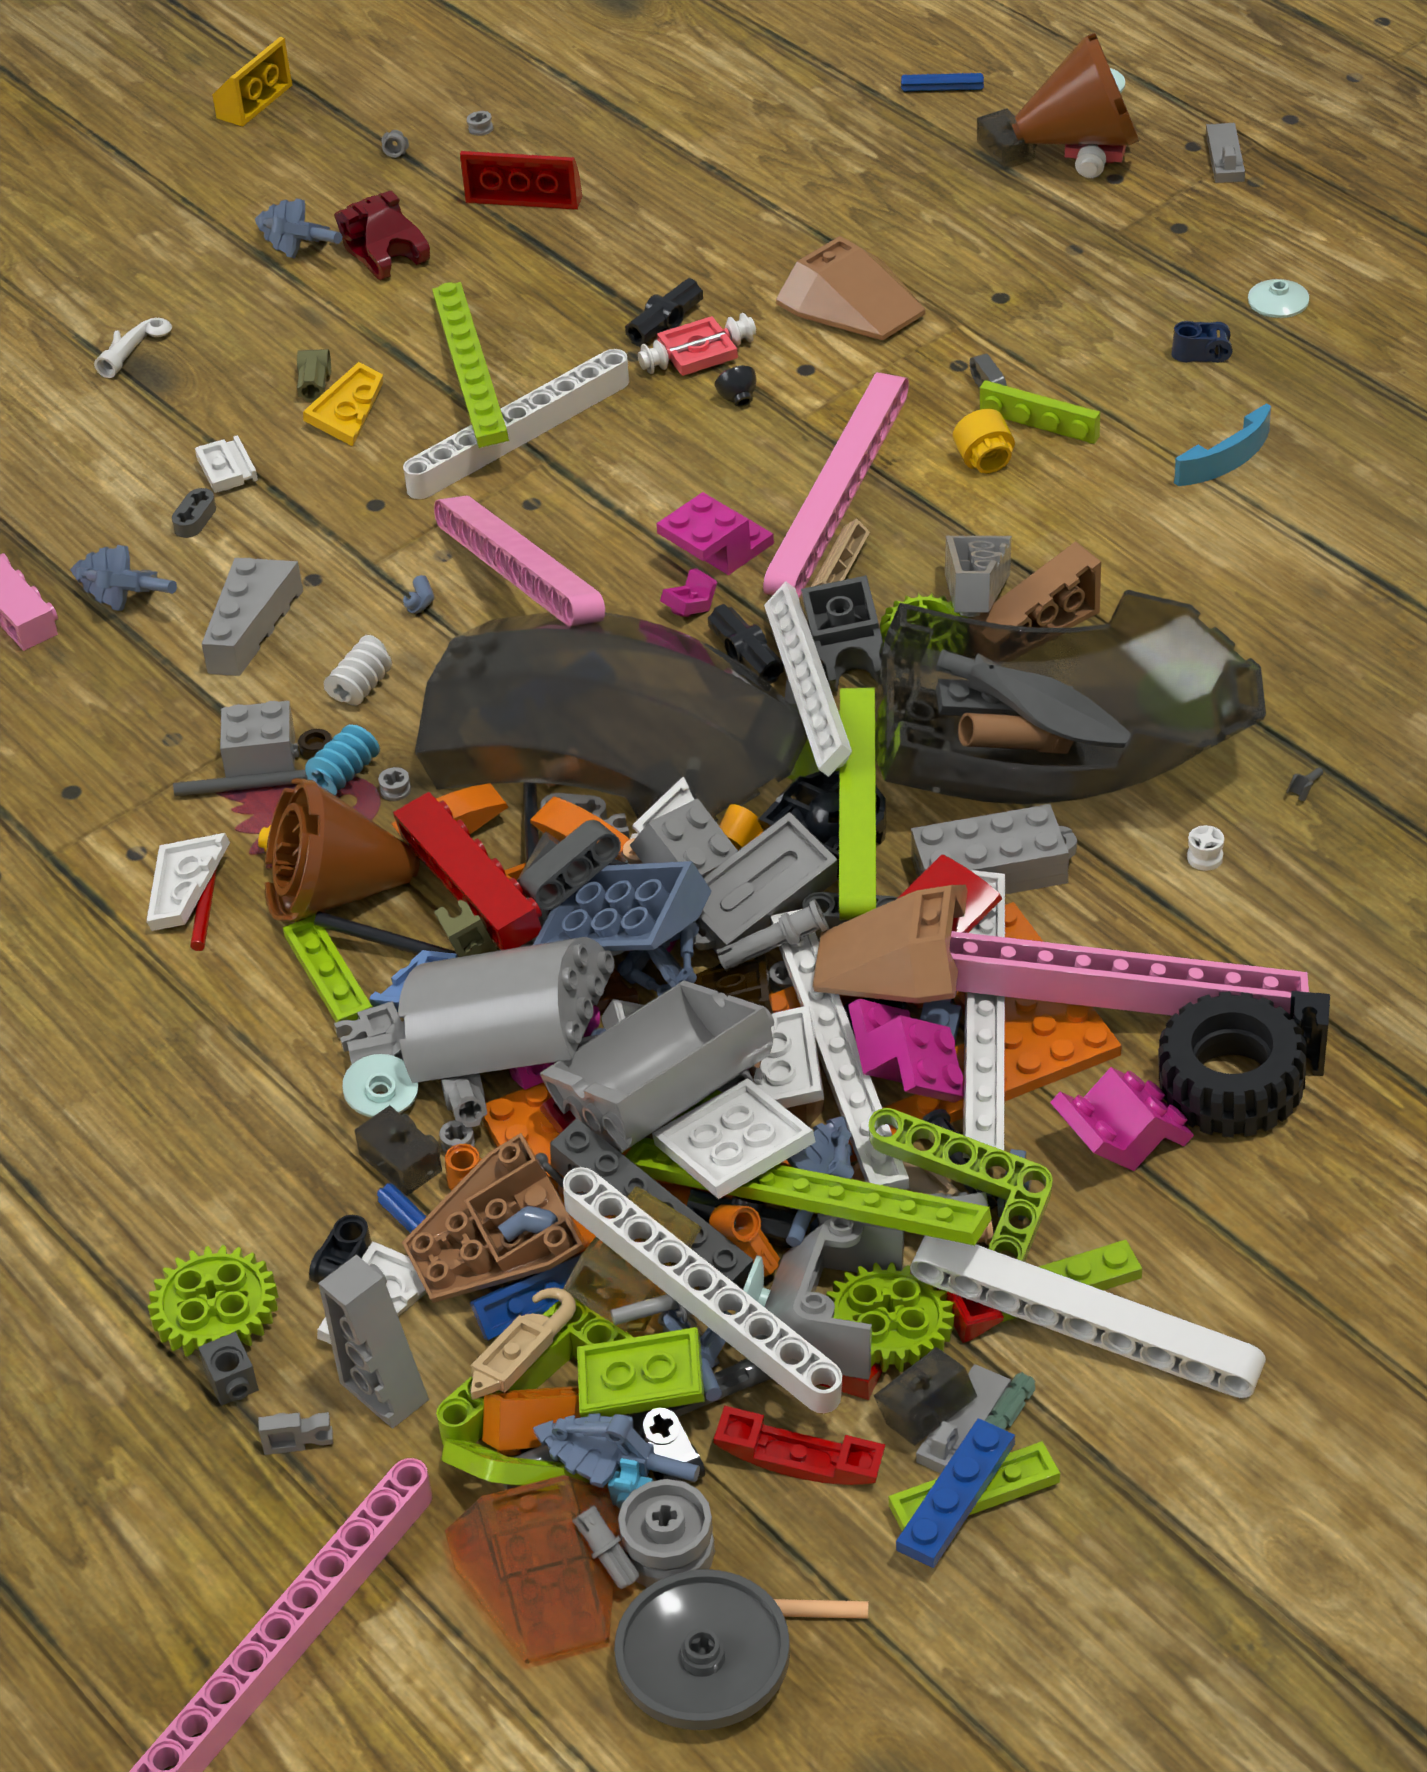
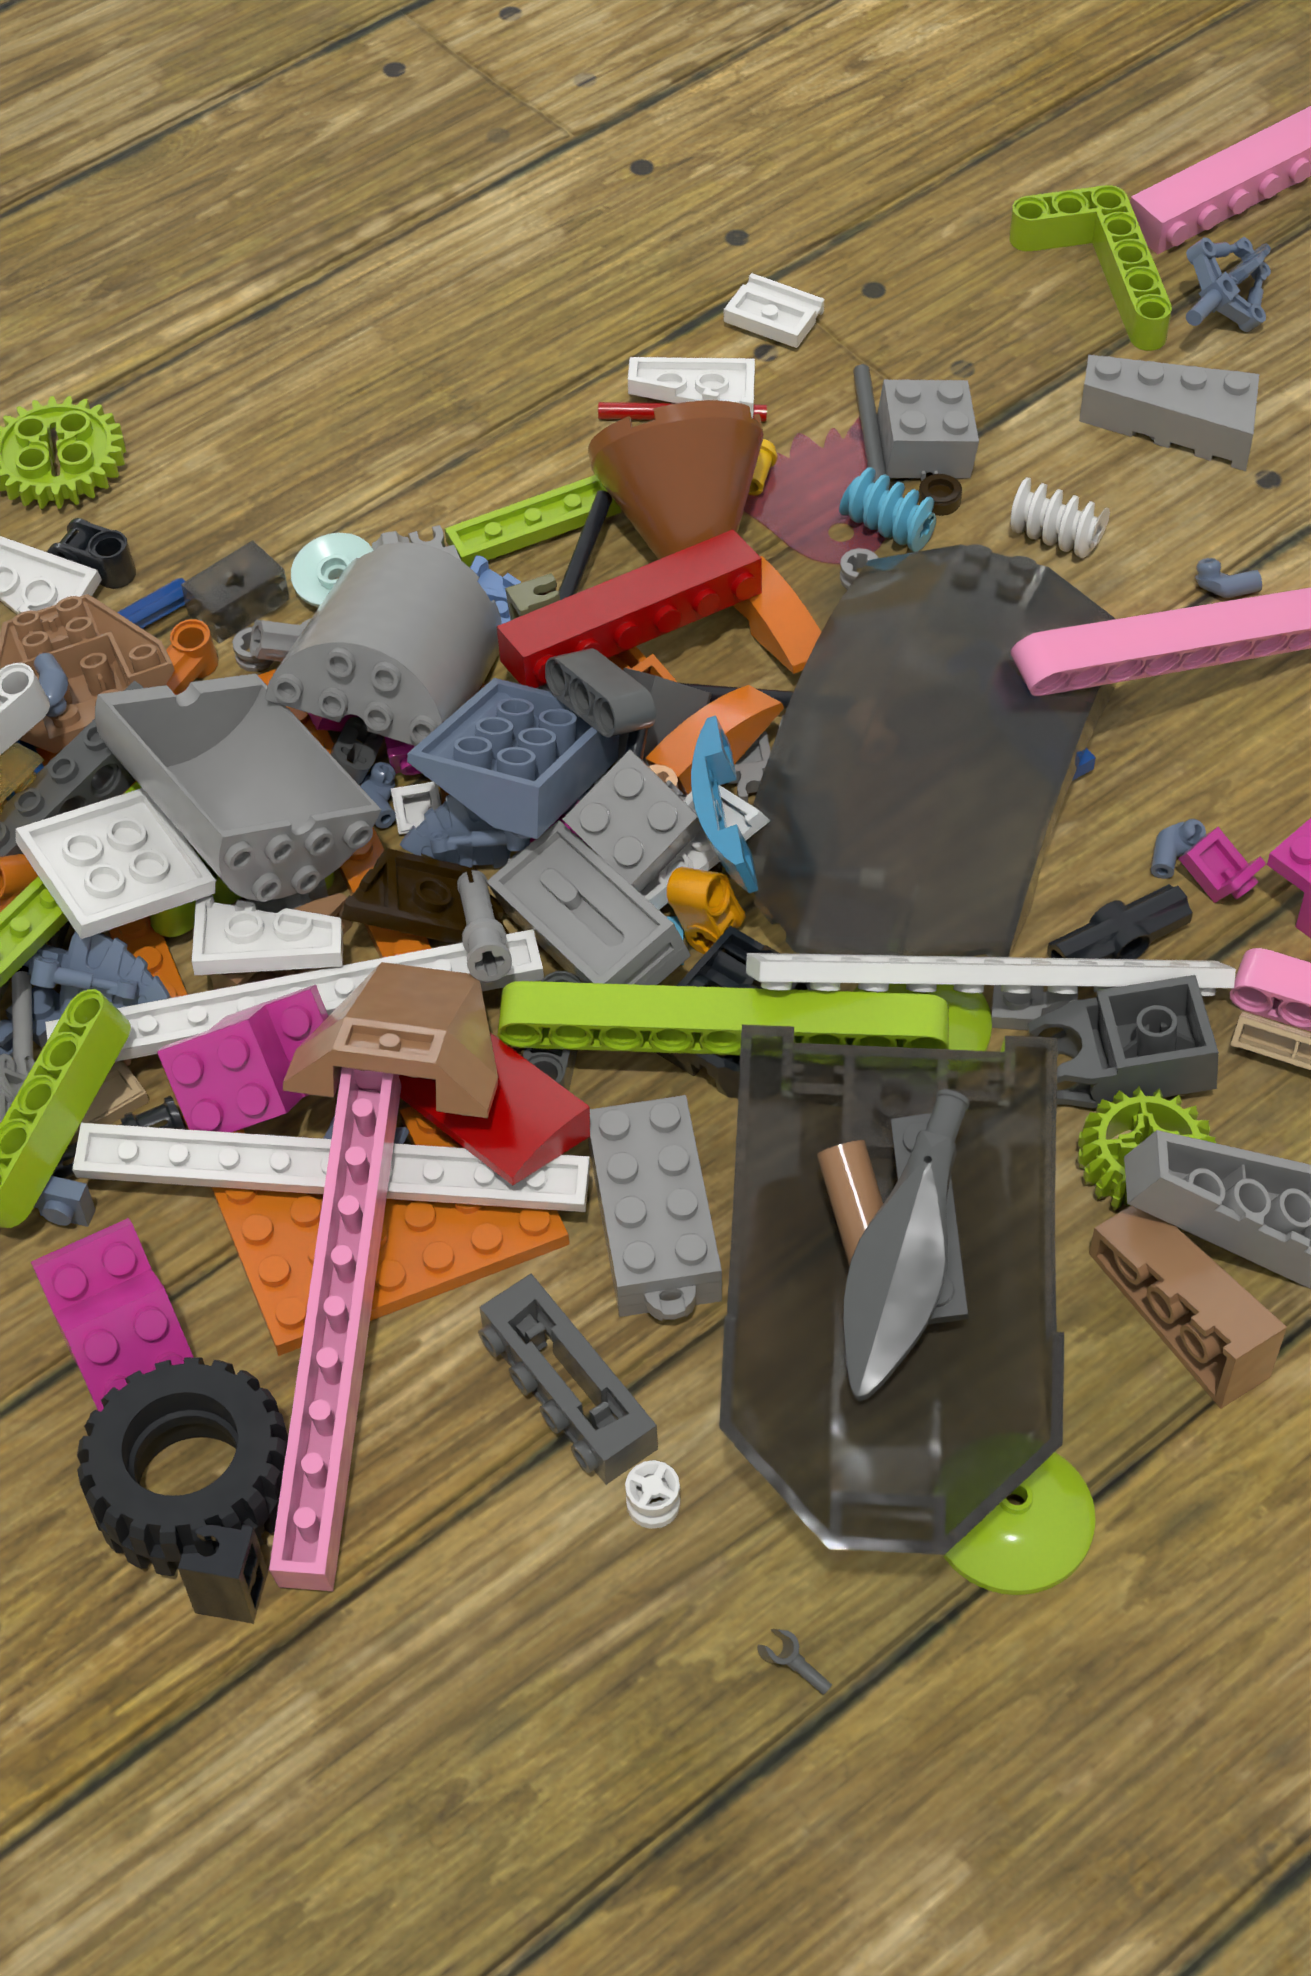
camera: 90 degrees right, 10 degrees up
none -> dark grey brick [478,1273,658,1485]
none -> dark azure slope [691,715,758,893]
none -> white plate [724,273,824,348]
none -> lime beam [1009,185,1172,351]
none -> sand blue arm [1151,819,1206,879]

